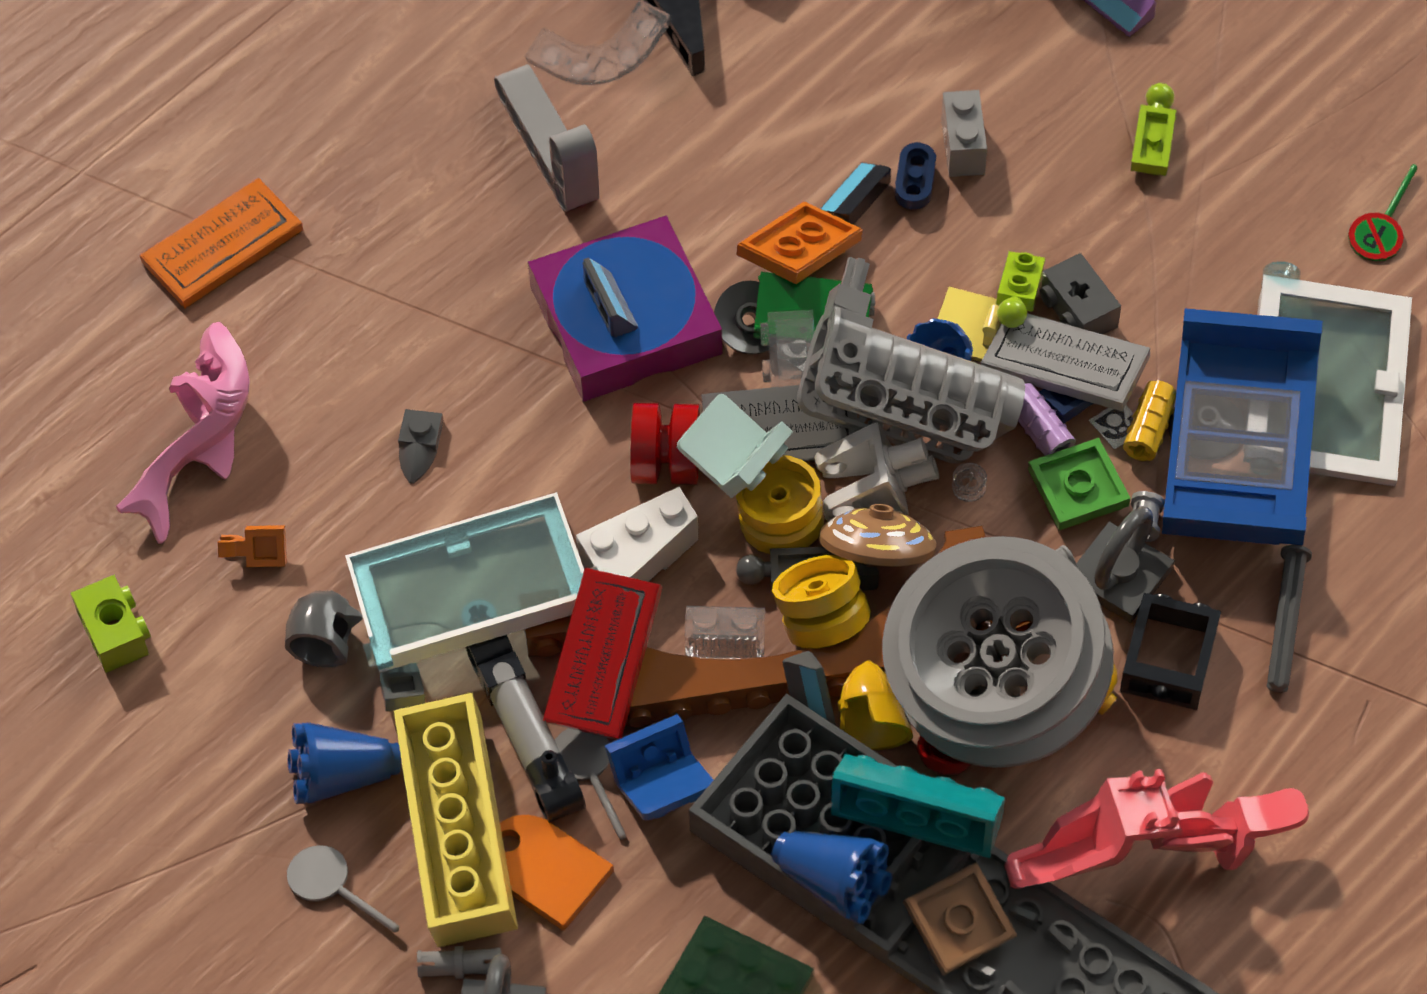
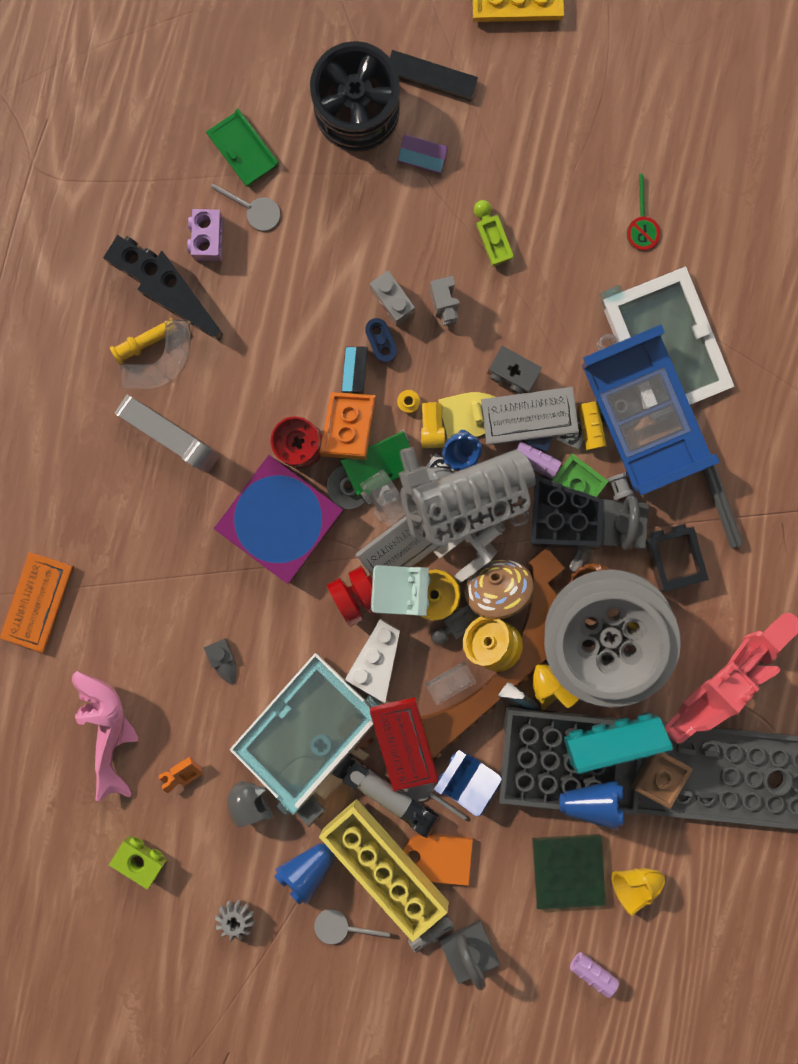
camera: 30 degrees left, 30 degrees up
dark grey slope [582,257,638,338] -> none
lime plate [996,251,1045,328] -> none
none -> yellow pin [110,318,179,365]
none -> light grey gear [215,899,255,942]
none -> red wheel [270,416,323,469]
none -> yellow plate [397,390,420,413]
none -> yellow piece [421,402,445,448]
none -> light grey hips [429,276,460,326]
none -> black wedge [531,475,605,550]

